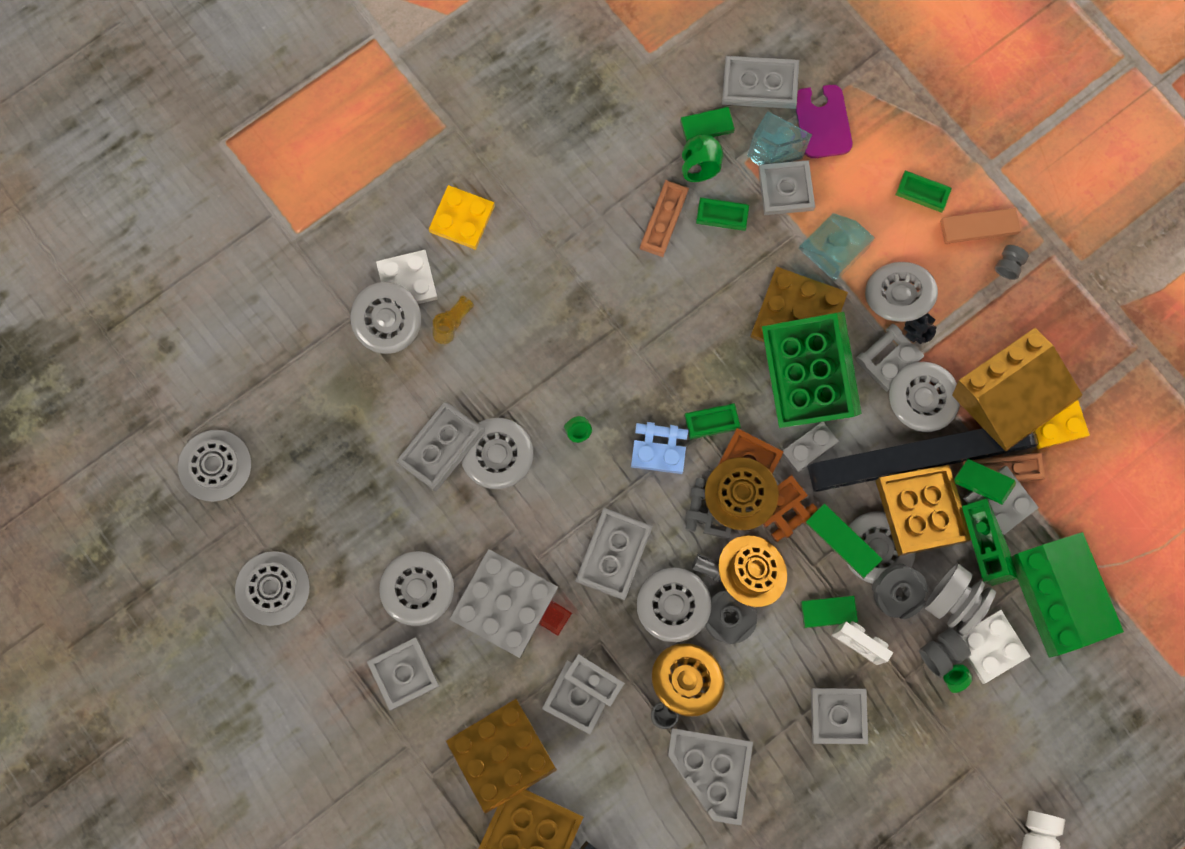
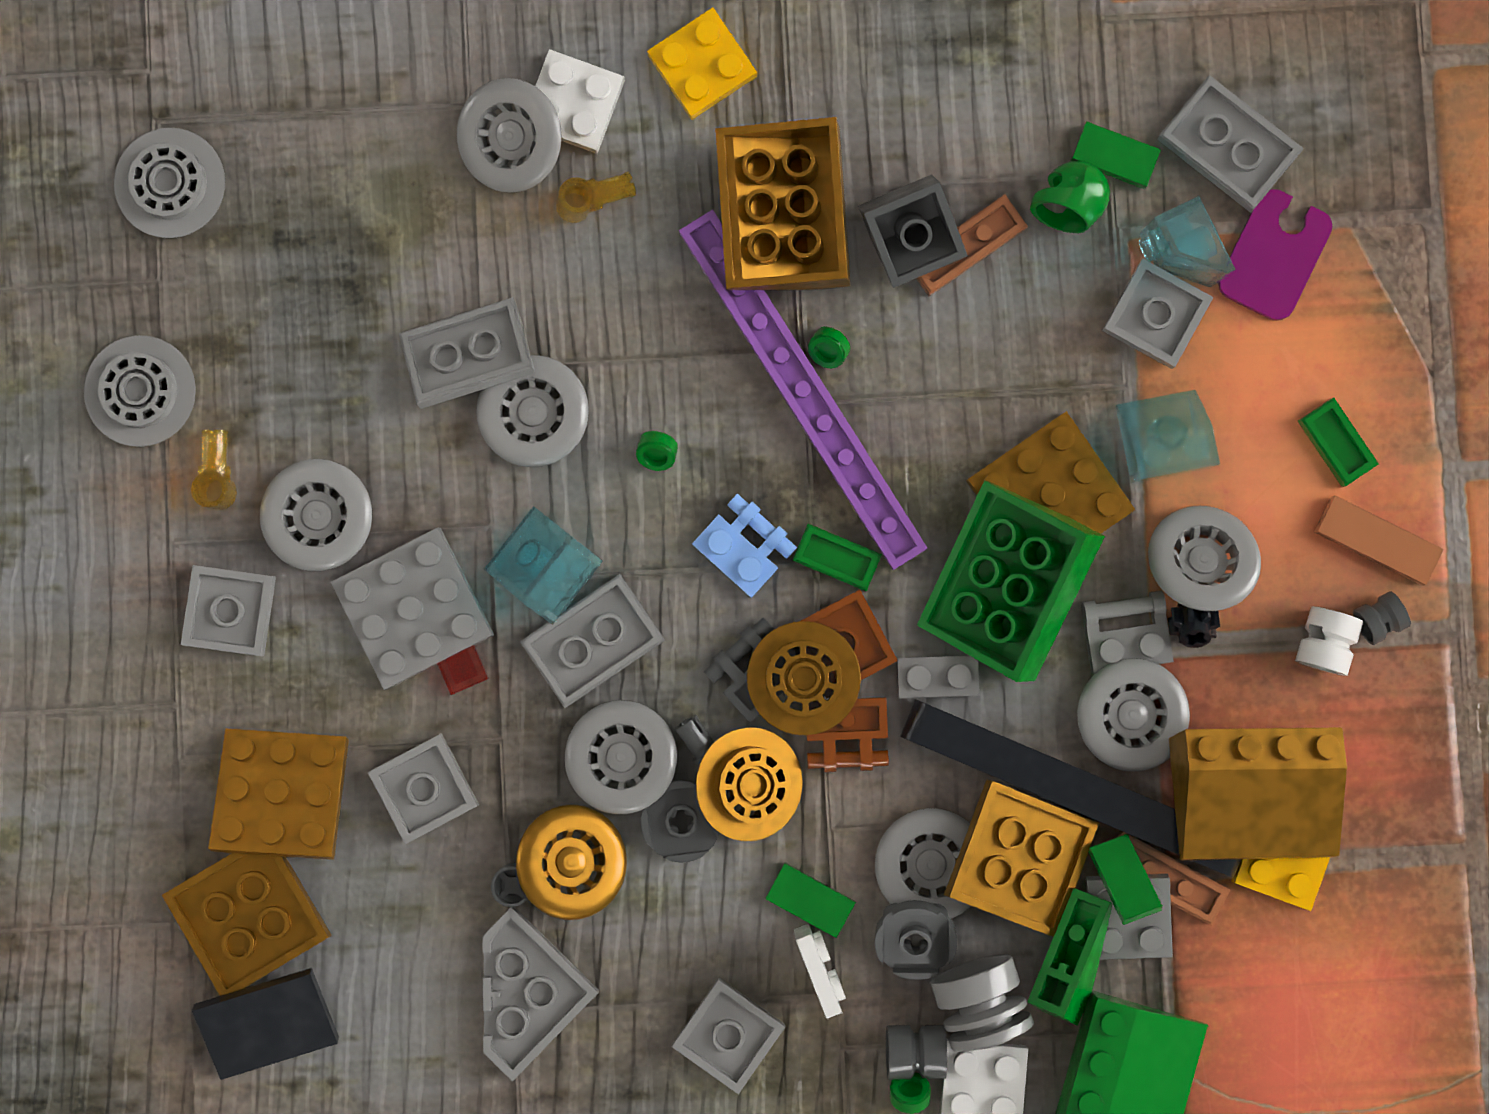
camera: 35 degrees right, 10 degrees up
light grey plate [564,654,625,707] -> none
green tile [696,197,749,231] -> none
green tile [806,503,883,579] -> none
none -> clear yellow pin [191,429,237,510]
none -> clear light blue slope [484,506,603,624]
none -> medium lavender plate [679,209,928,570]
none -> pearl gold slope [715,117,851,290]
none -> green tile [808,326,851,369]
none -> dark grey slope [858,174,968,288]
none -> white wheel [1295,606,1363,676]

